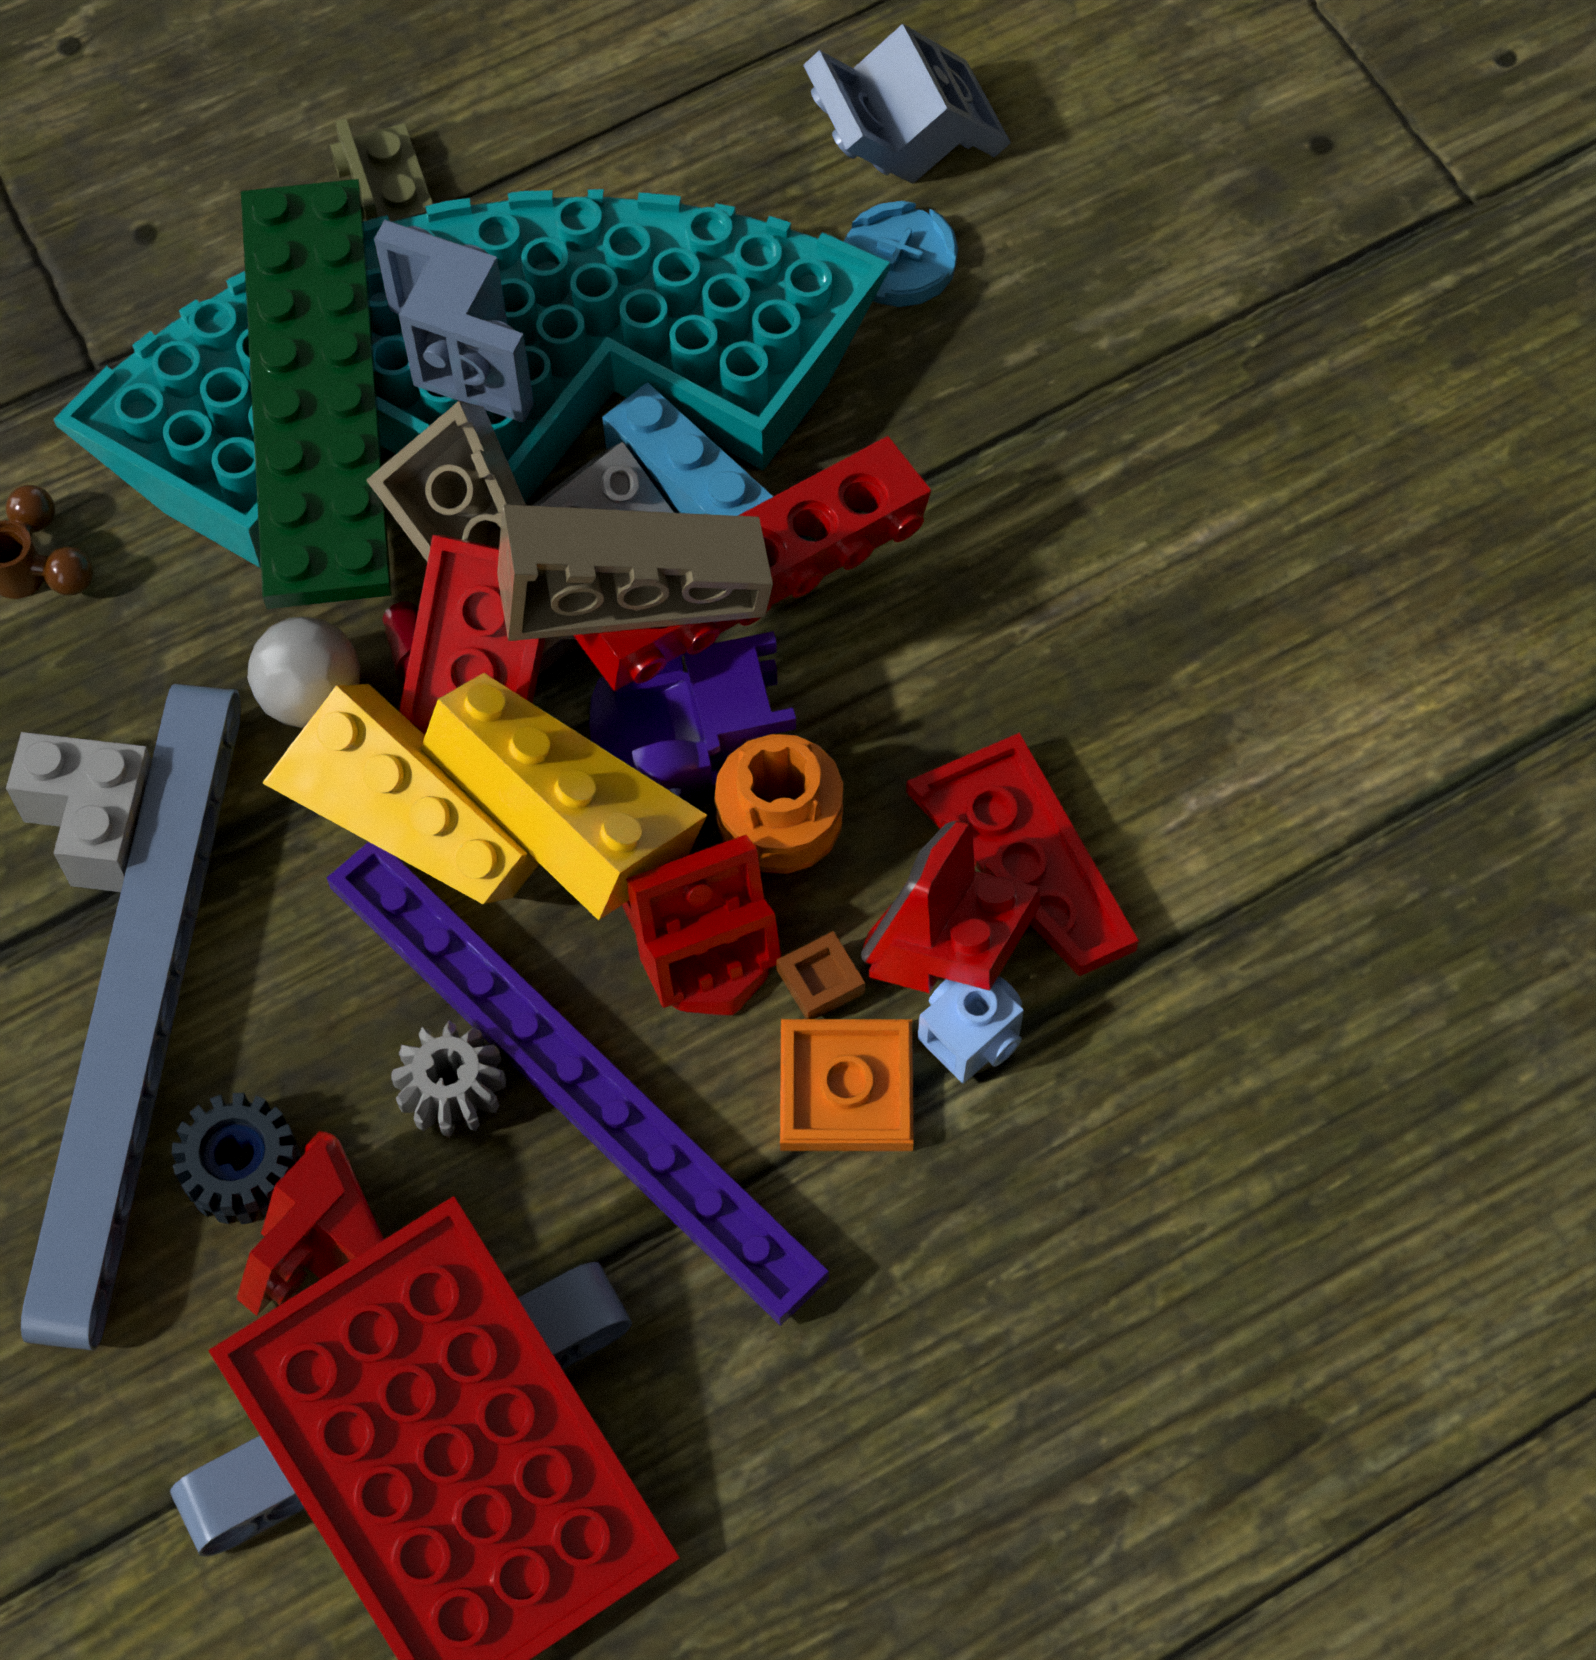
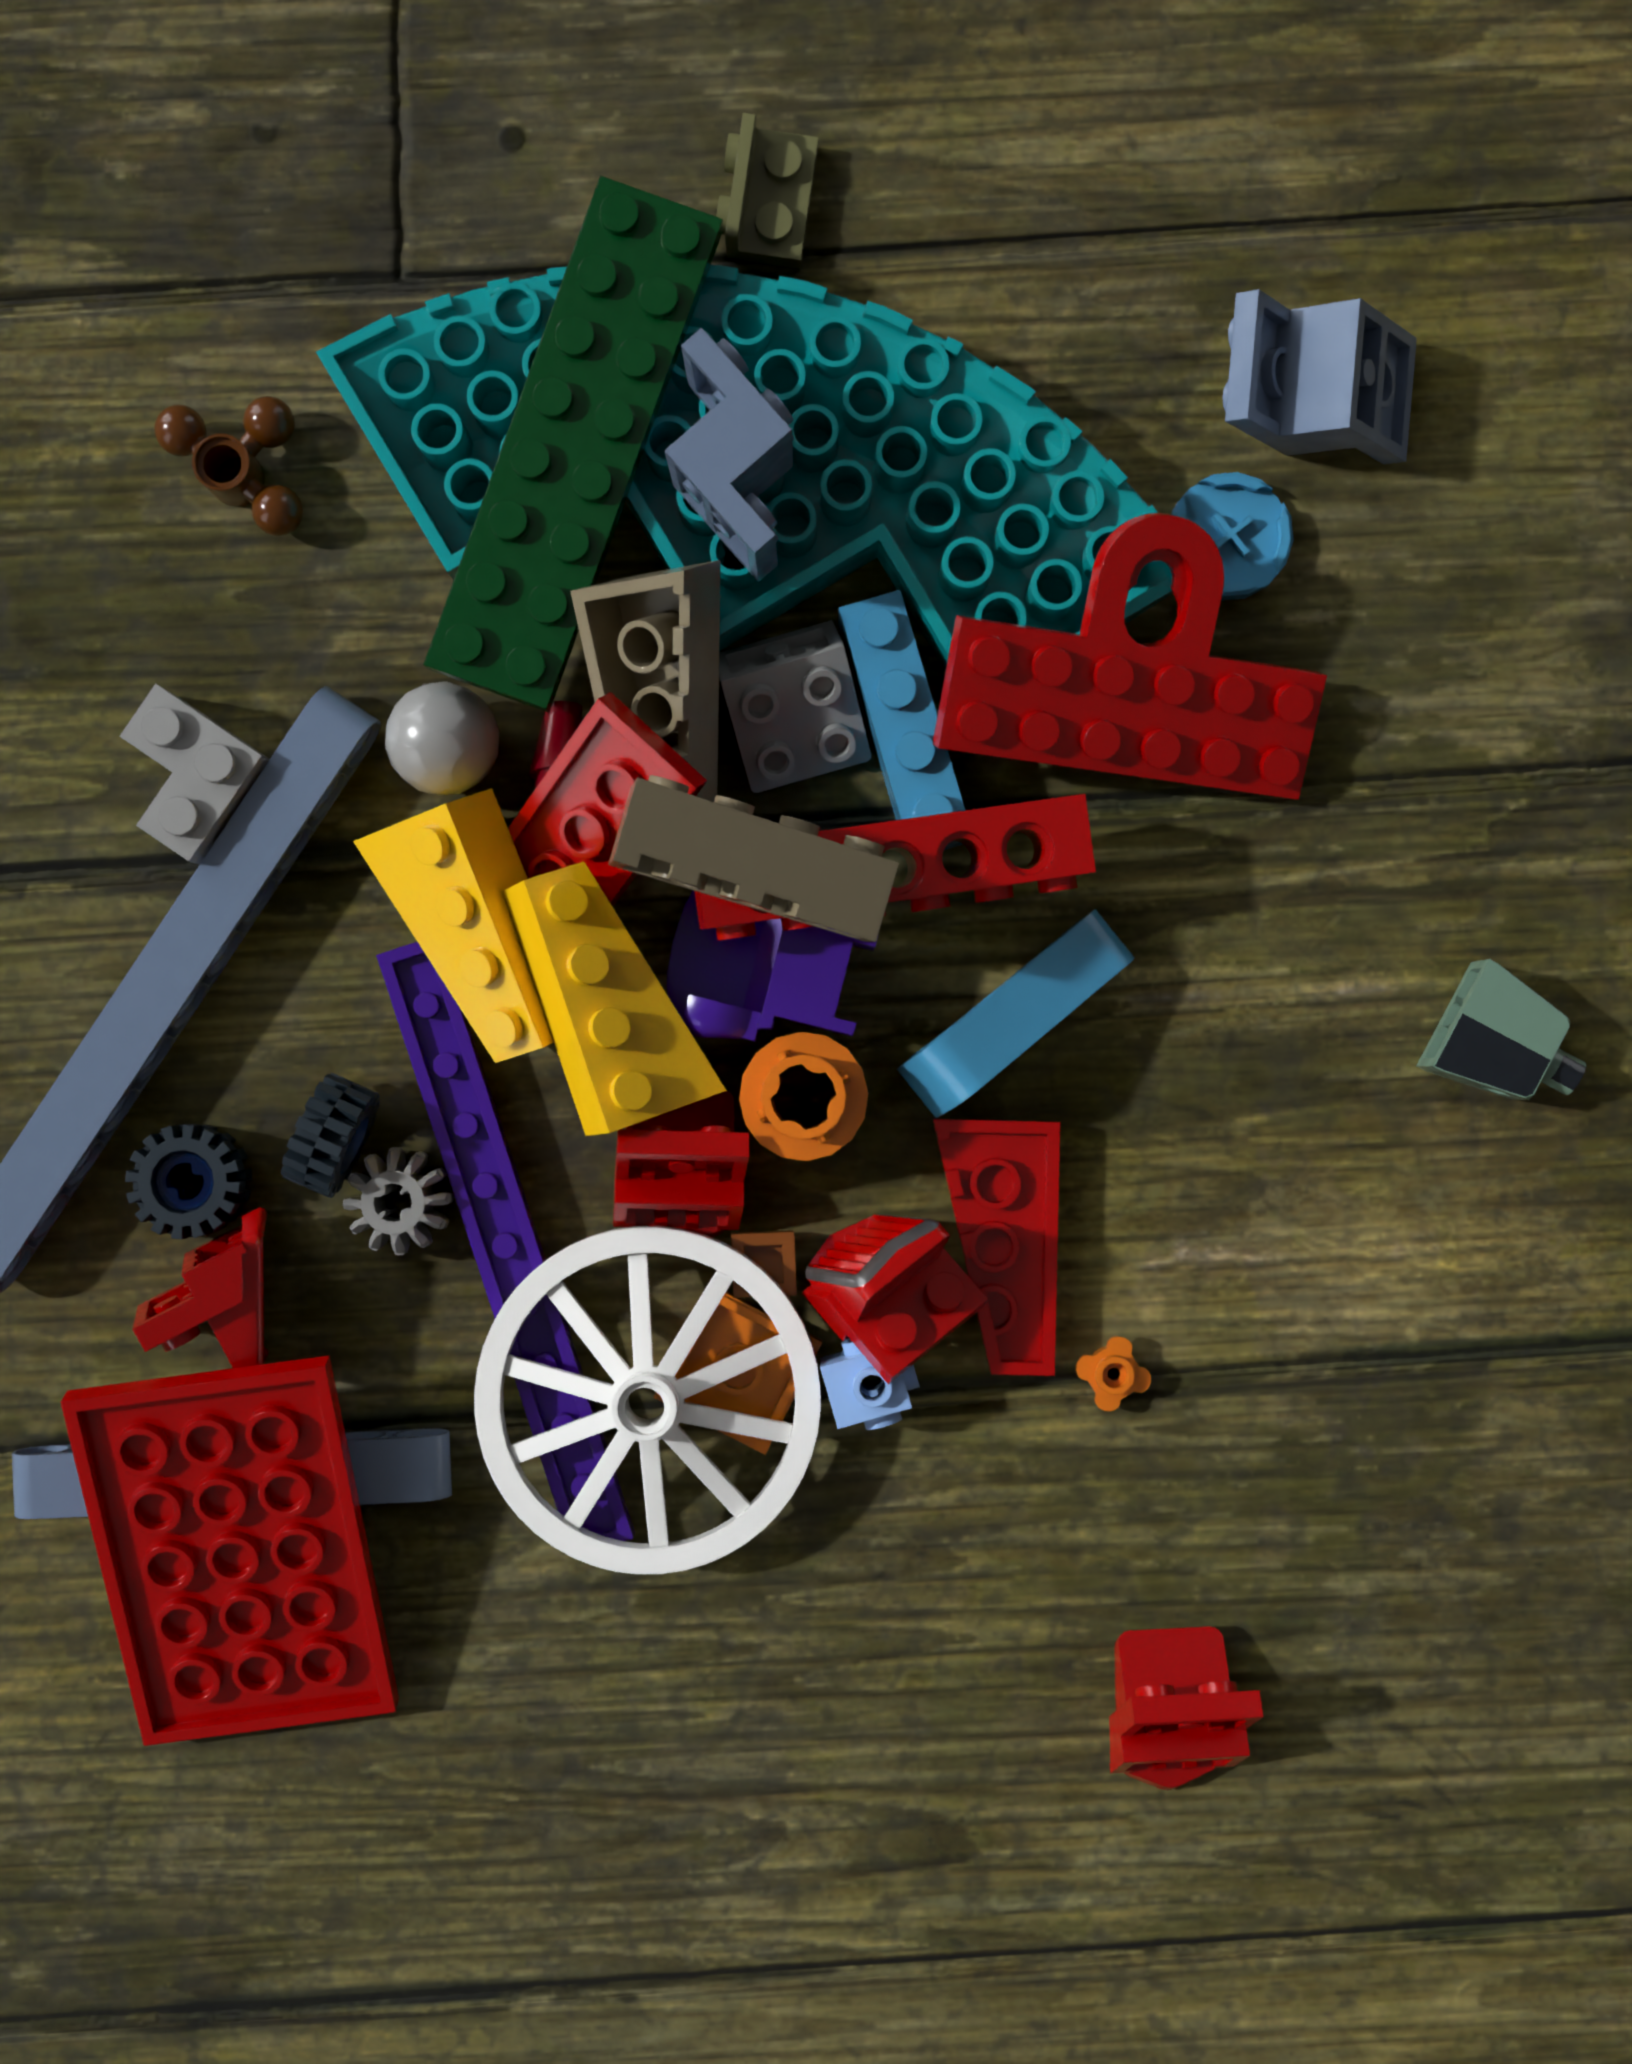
camera: 25 degrees right, 25 degrees up
none -> black bush [281,1072,380,1198]
none -> white wheel [474,1226,821,1574]
none -> dark azure beam [896,909,1135,1118]
none -> red plate [933,513,1327,800]
none -> orange plate [1076,1336,1151,1411]
none -> red piece [1109,1626,1264,1791]
none -> sand green torso [1416,959,1586,1100]

